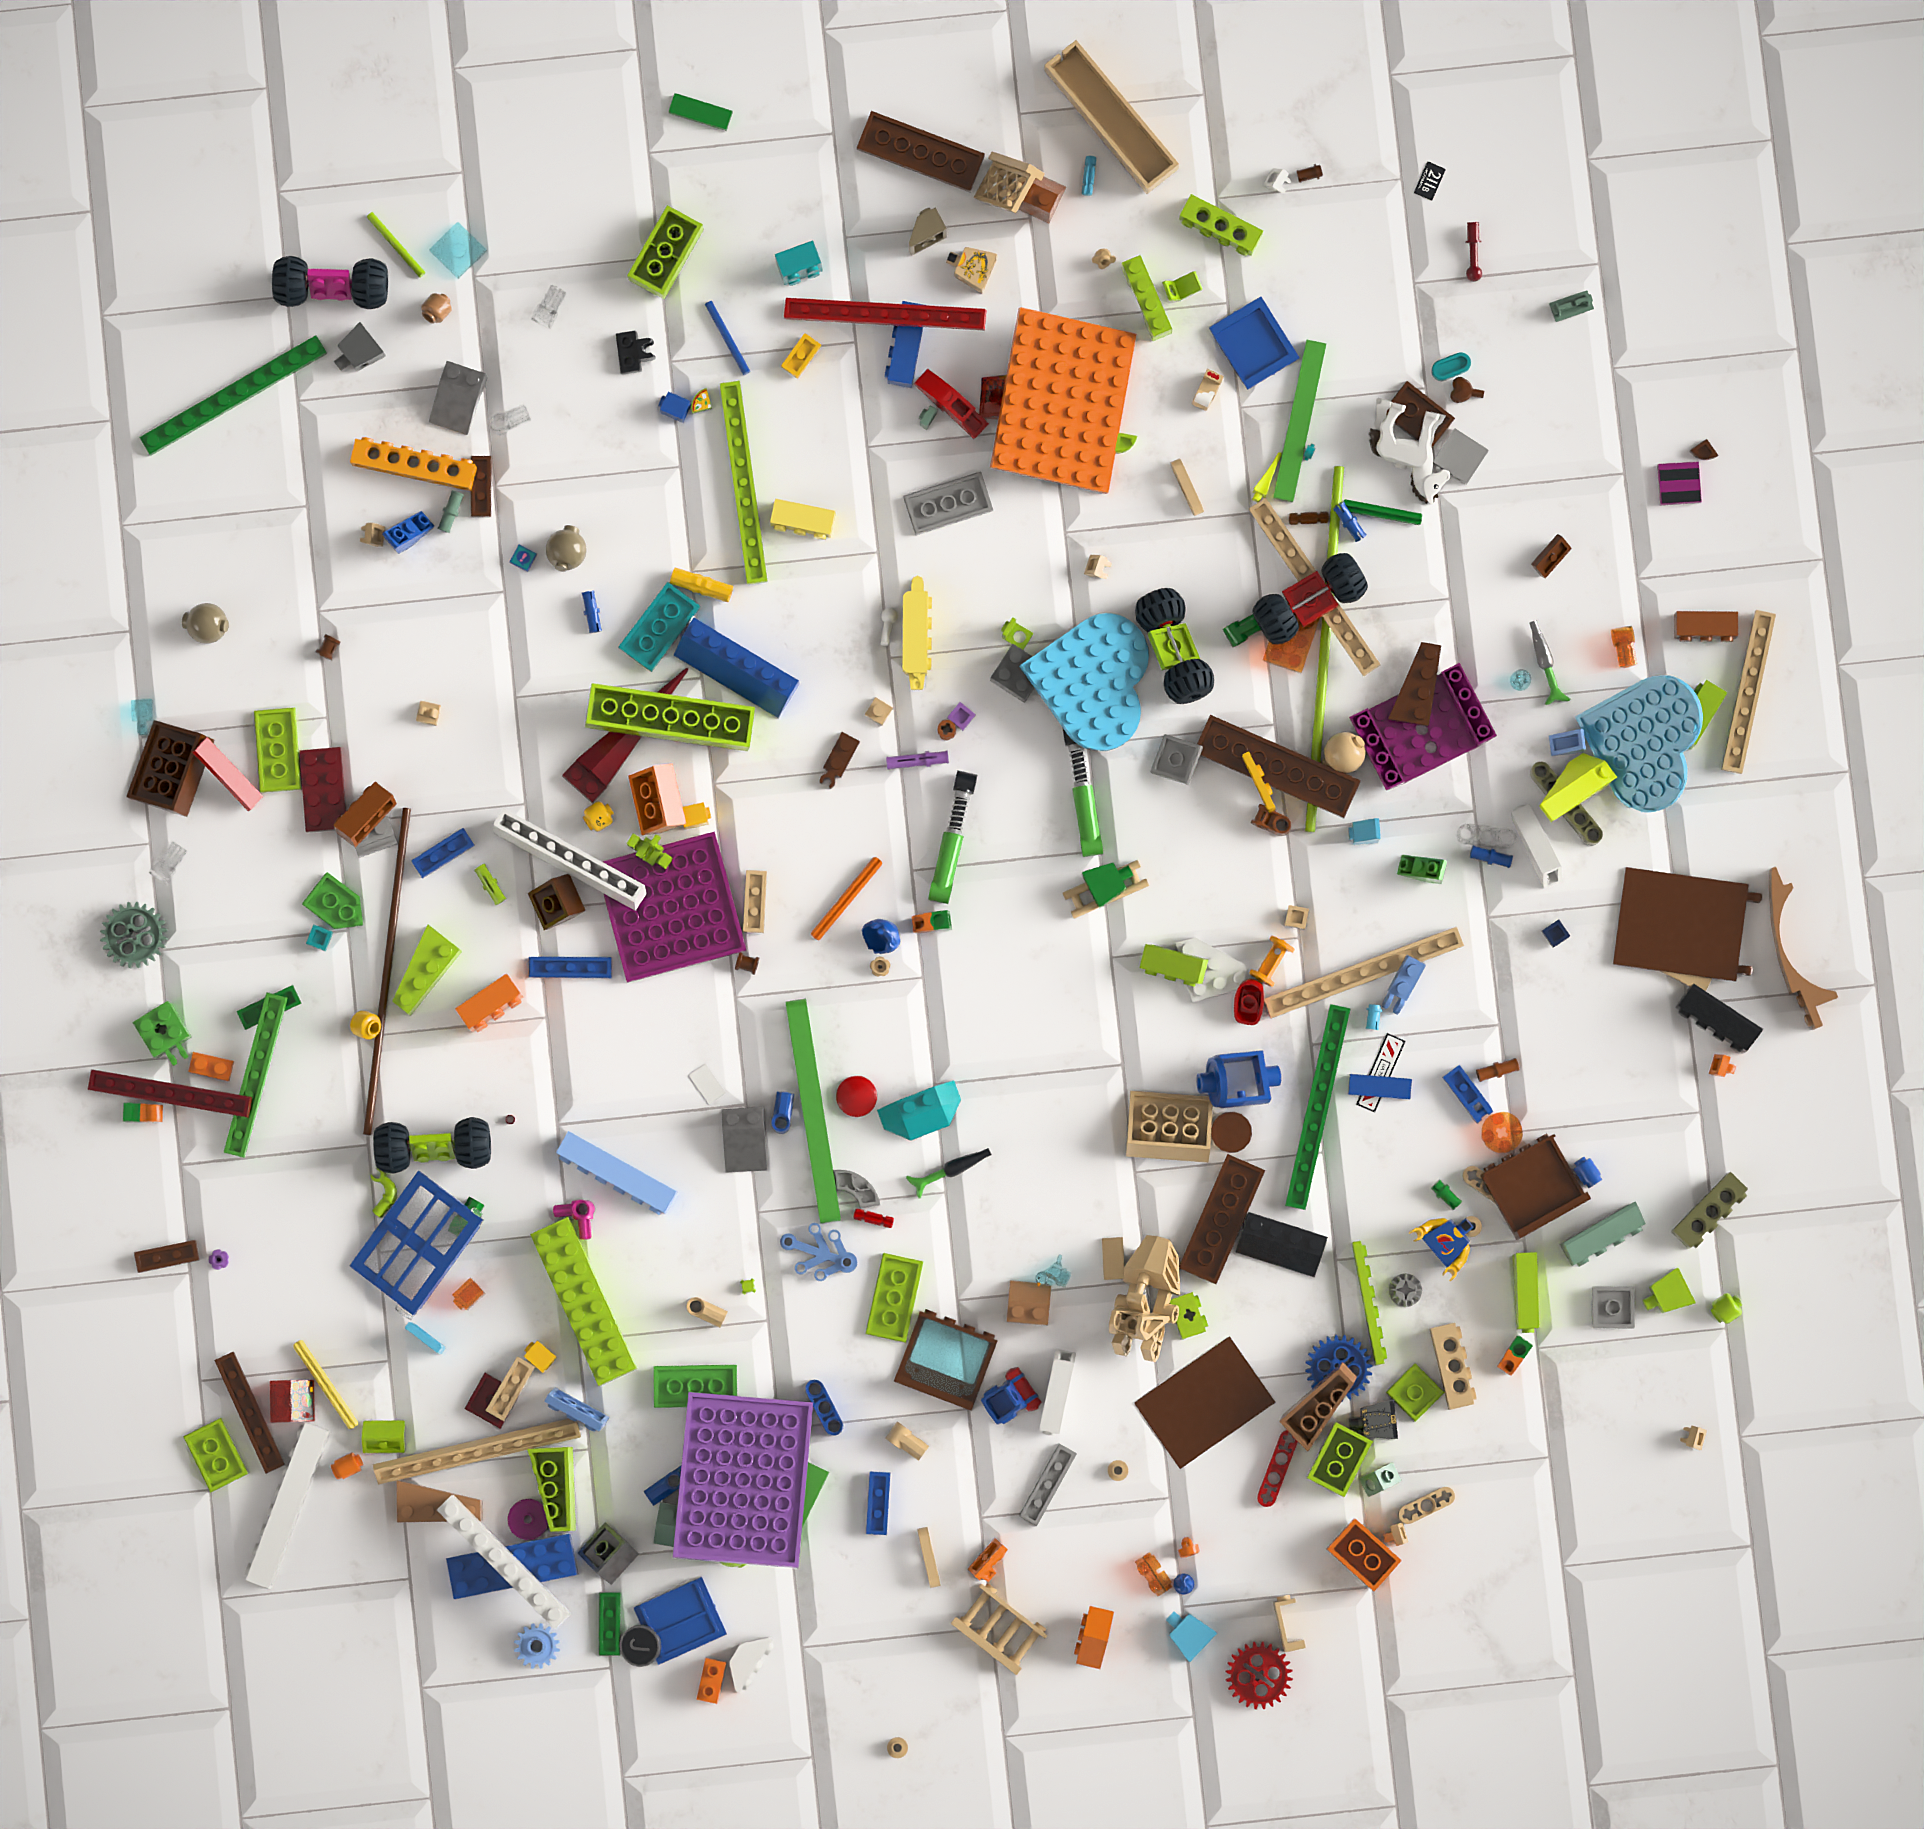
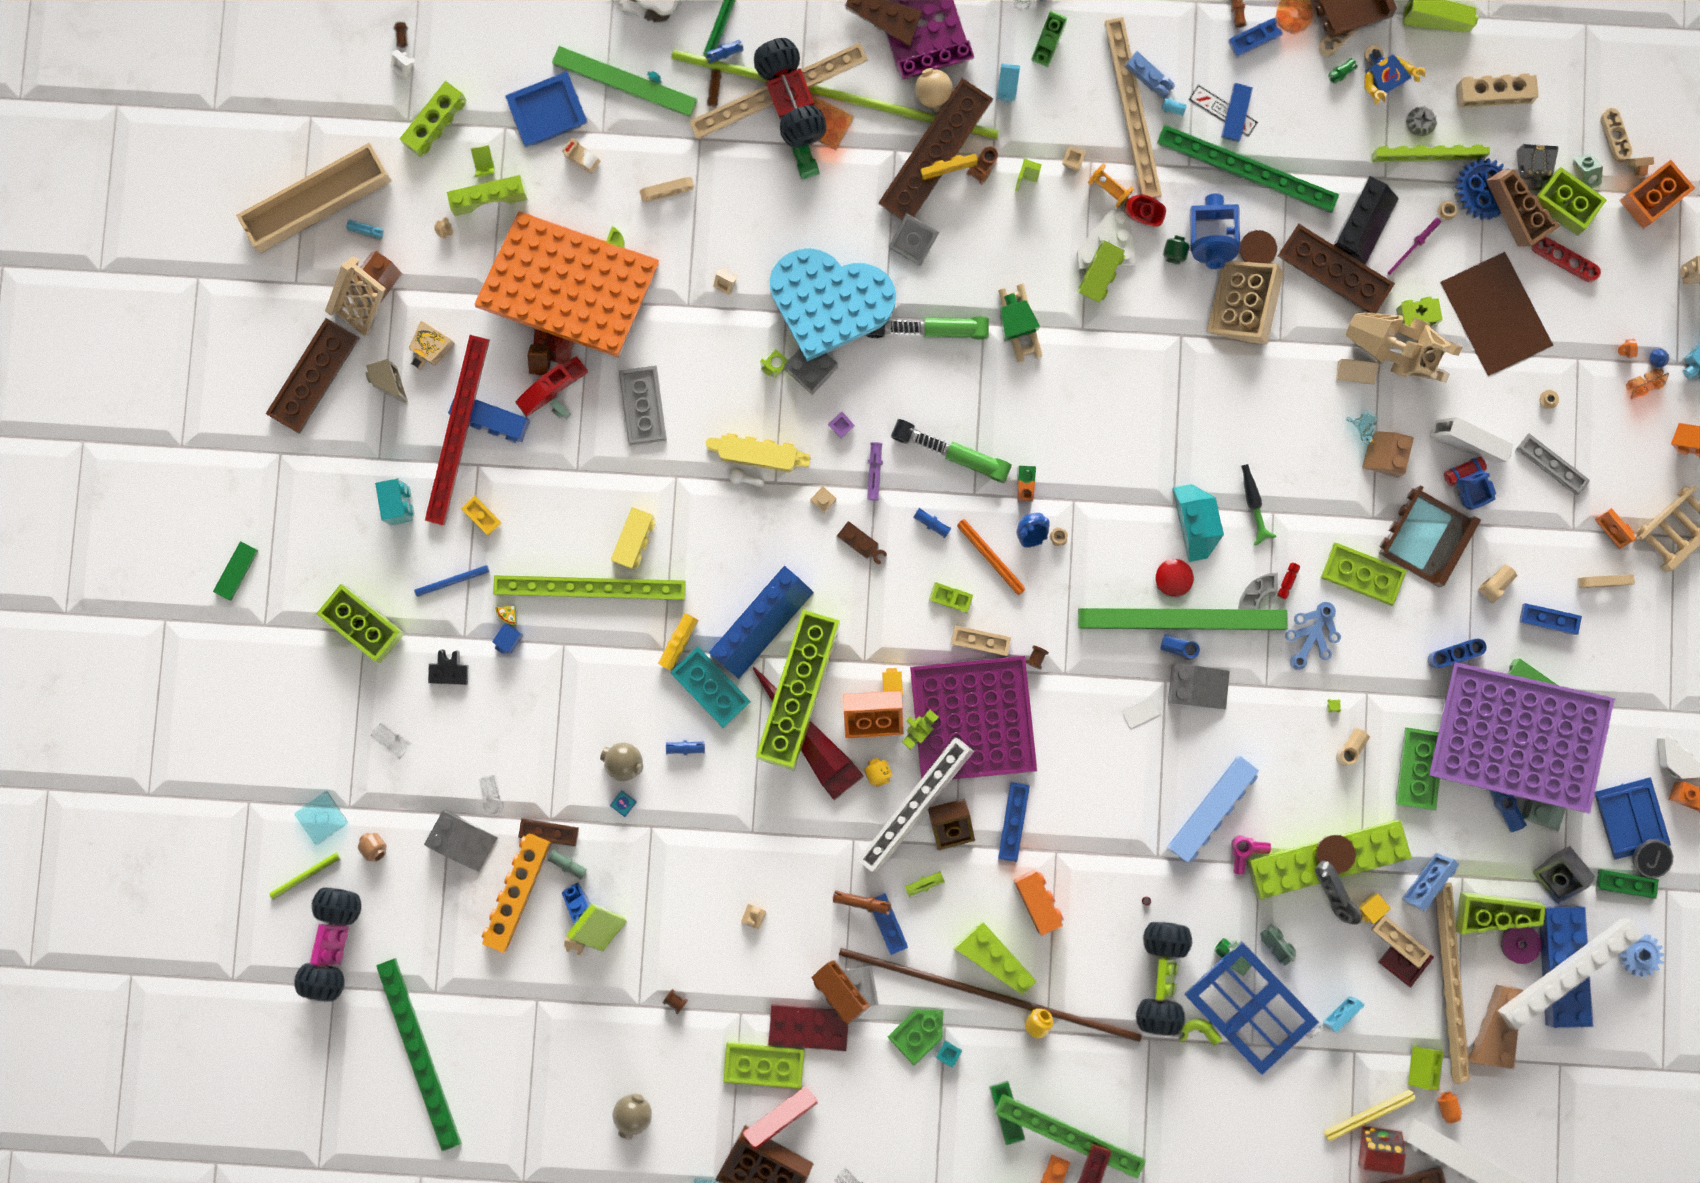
camera: 80 degrees left, 0 degrees up
dark grey torso [334,322,386,371] -> none
clear orange brick [452,1278,486,1310] -> none
dark orange bush [937,720,956,741] -> none
black plate [1135,588,1214,704] -> none
neon yellow piece [1252,452,1282,503] -> none
lime tile [1386,1363,1445,1422] -> none
leg [1497,1334,1533,1376] -> none
none -> reddish brown brick [527,344,551,375]
none -> lime tile [567,904,627,951]
none -> dark orange pin [833,891,891,915]
none -> blue pin [913,507,951,538]
none -> lime slope [929,582,973,613]
none -> lime panel [1015,159,1042,192]
none -> dark green head [1163,235,1190,265]
none -> sand green hinge [1260,924,1296,965]
none -> reddish brown tile [1315,835,1356,874]
none -> dark grey beam [1315,861,1362,925]
none -> magenta sword [1387,217,1442,275]
none -> tan plate [1438,201,1457,220]

